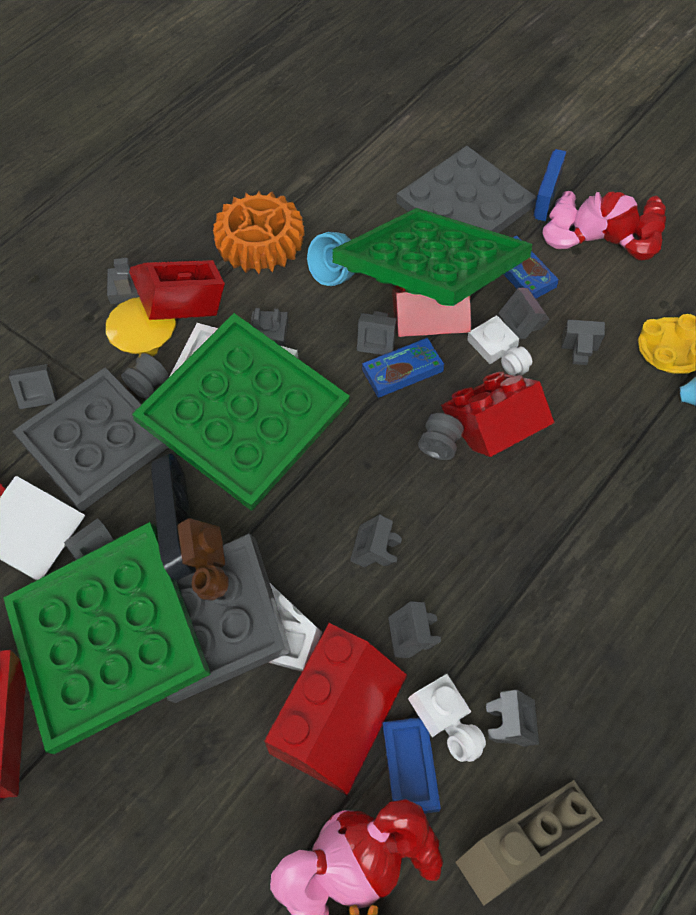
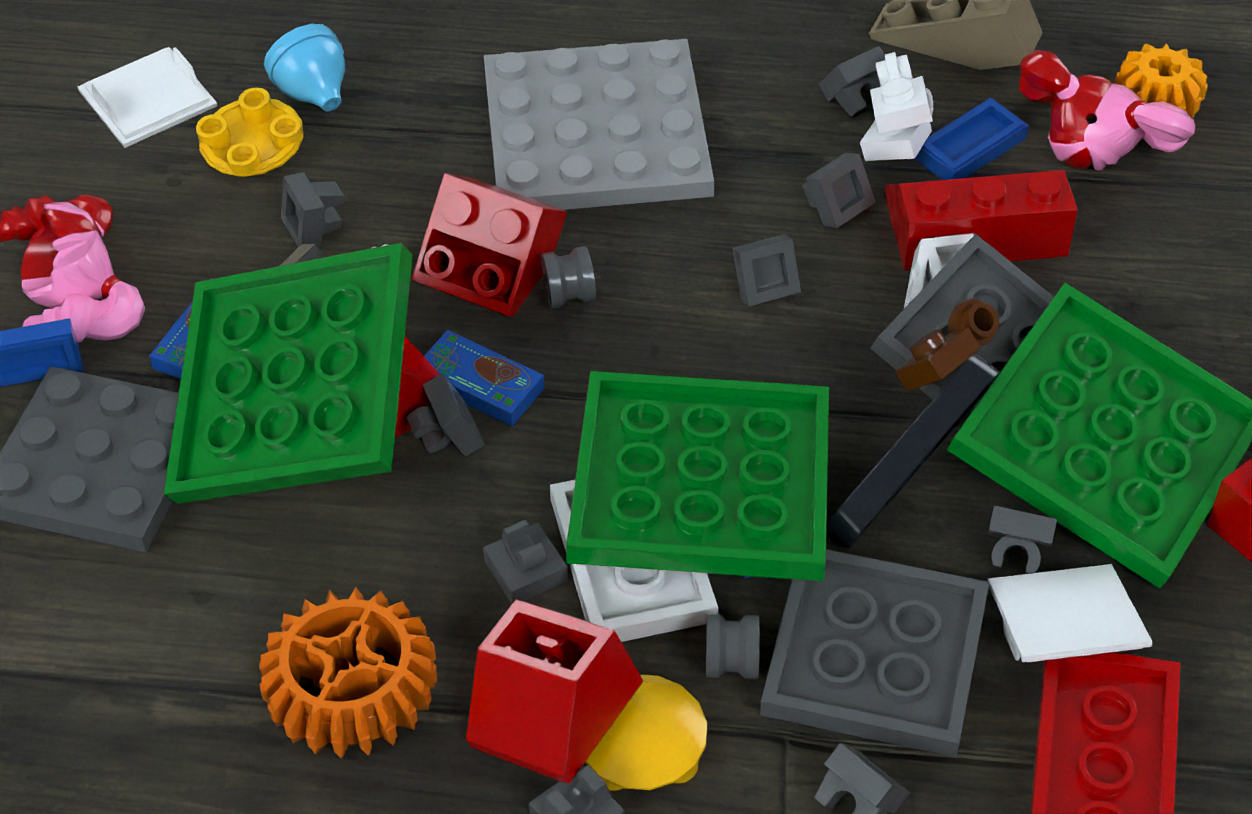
camera: 125 degrees left, 10 degrees down
medium azure helmet [307,232,355,286] -> none
none -> light grey plate [484,39,714,210]
none -> white plate [870,52,933,135]

